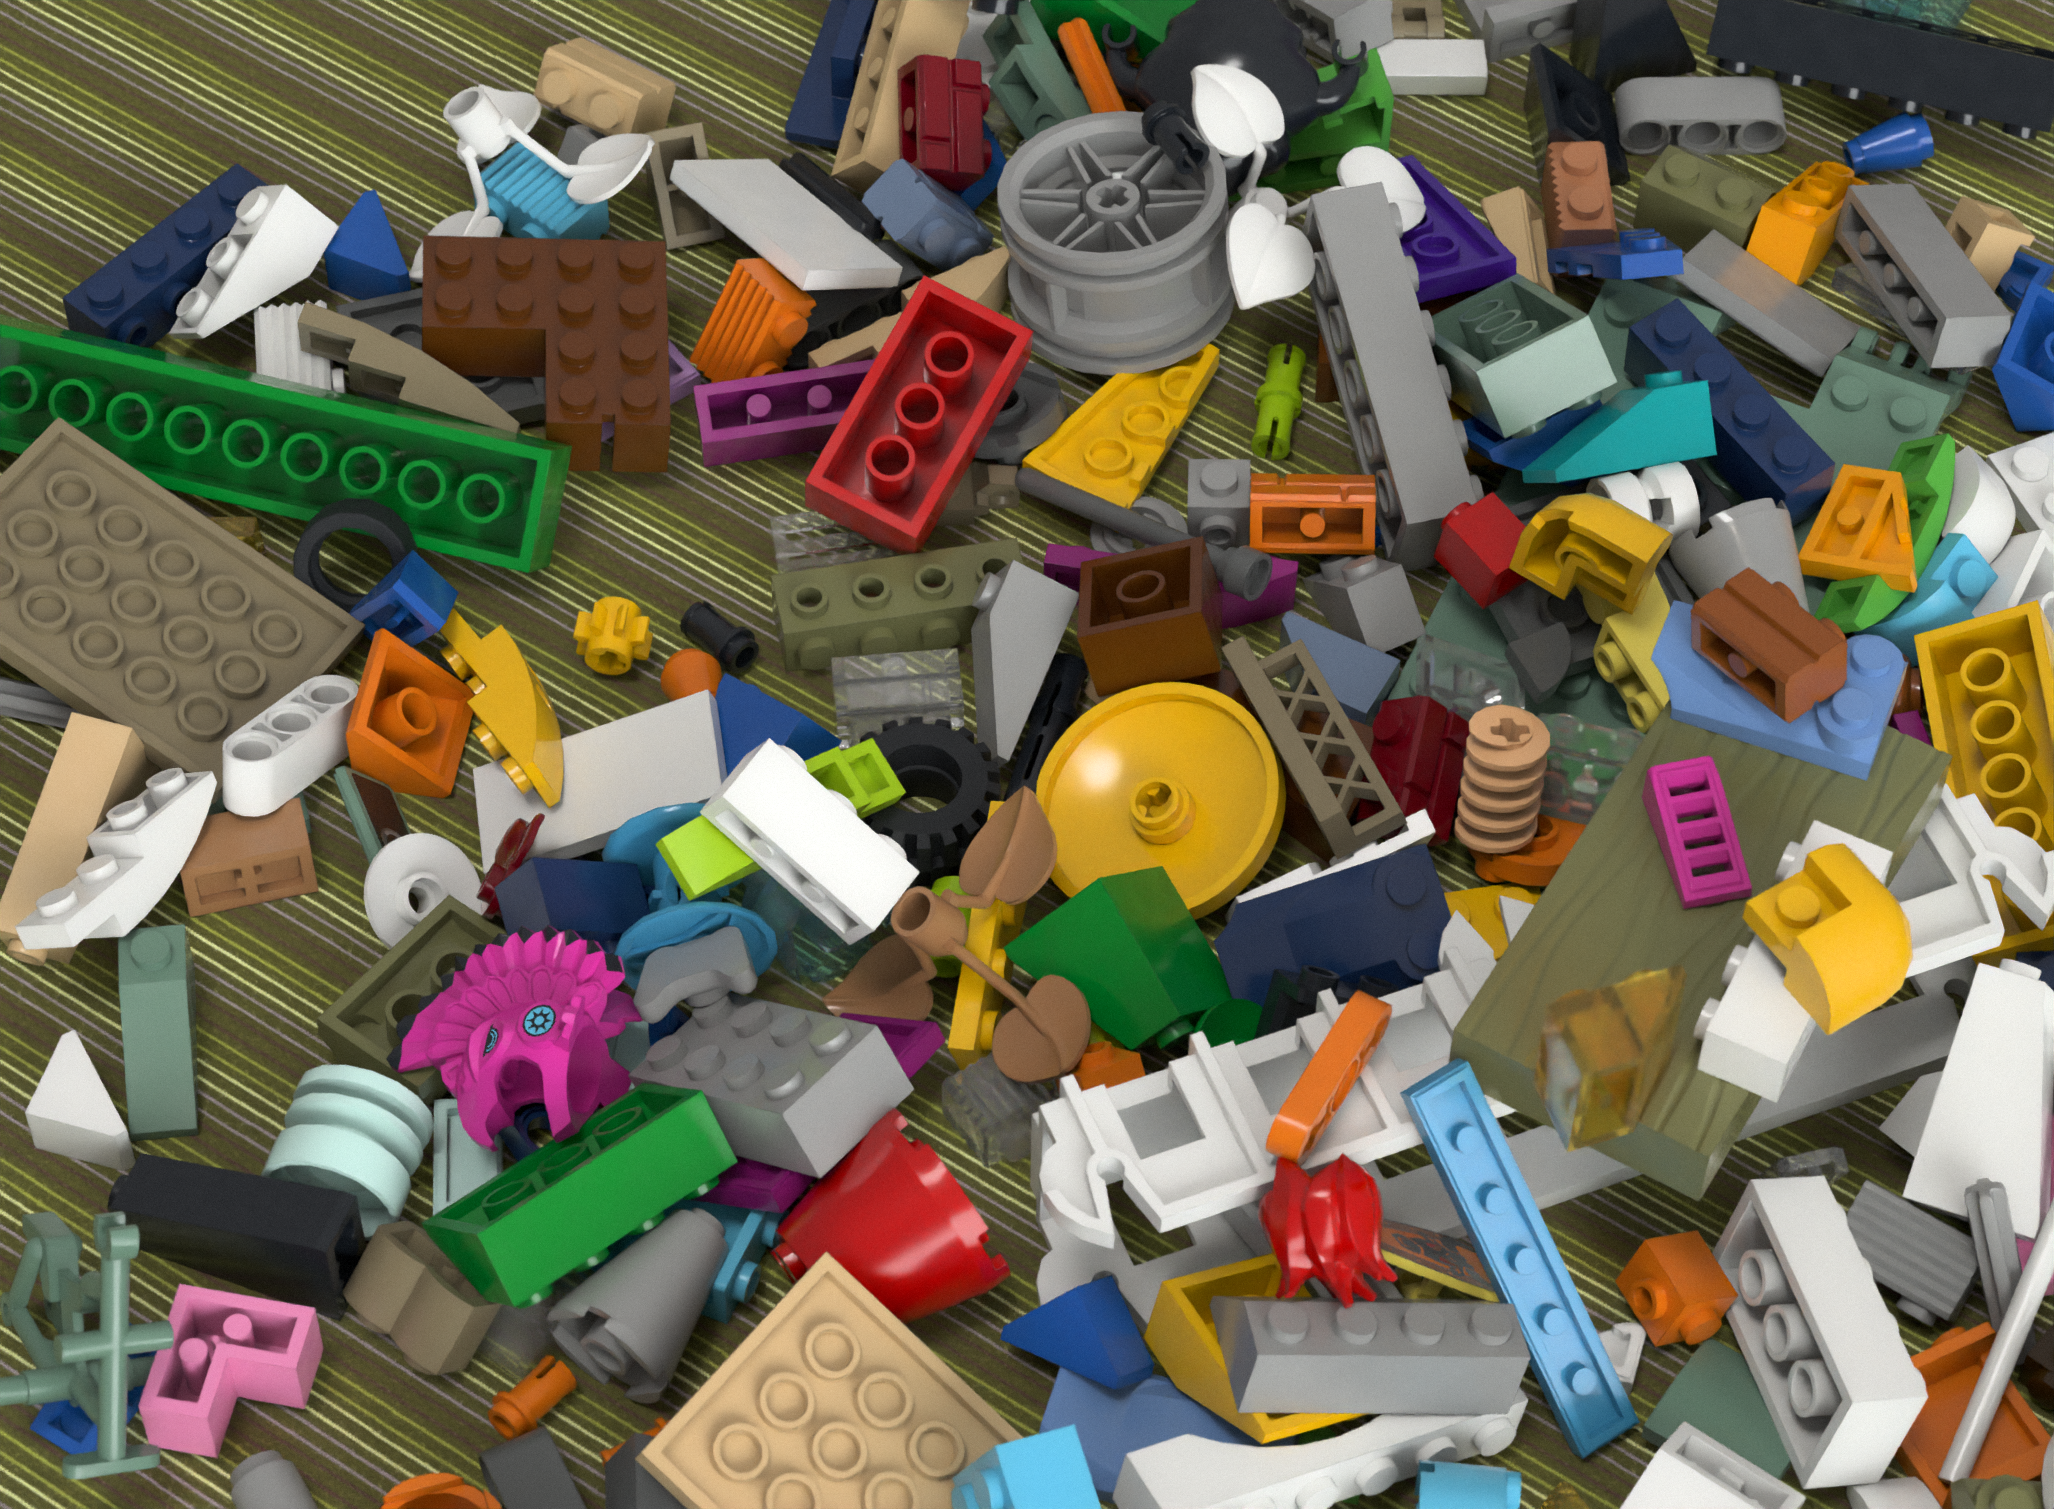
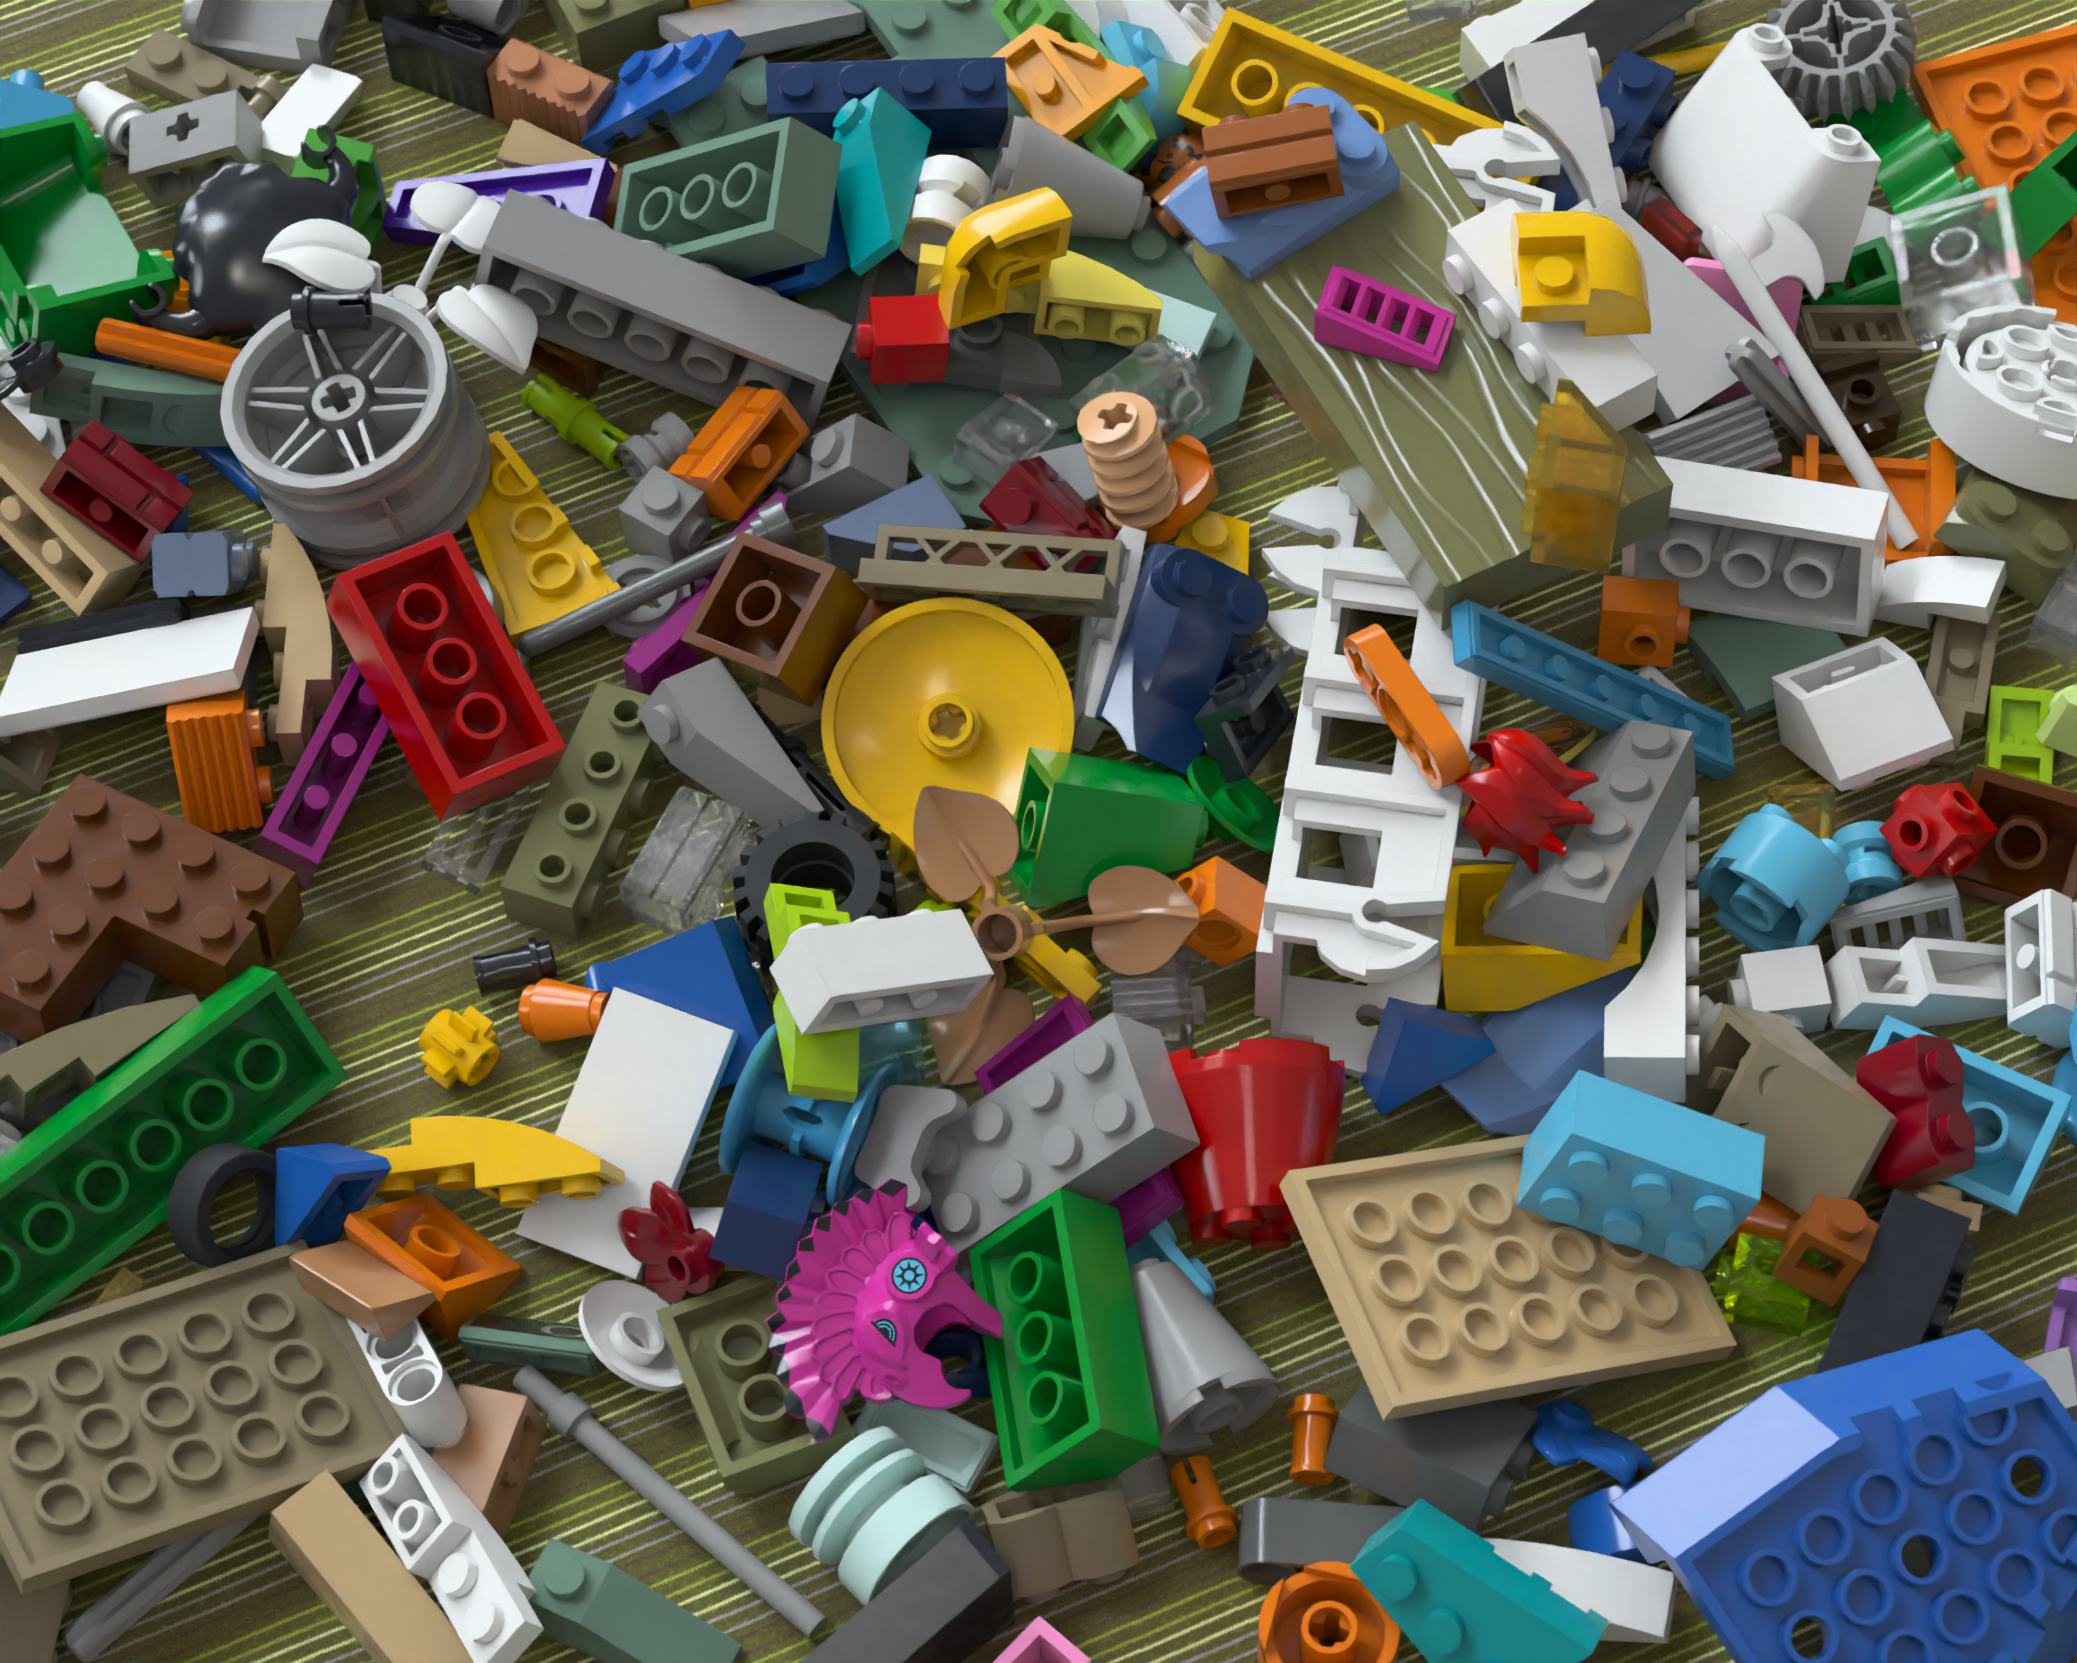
camera: 55 degrees left, 5 degrees up
none -> medium nougat slope [289,1239,437,1343]
none -> light grey bar [513,1364,828,1639]
none -> light grey wheel [618,412,695,485]

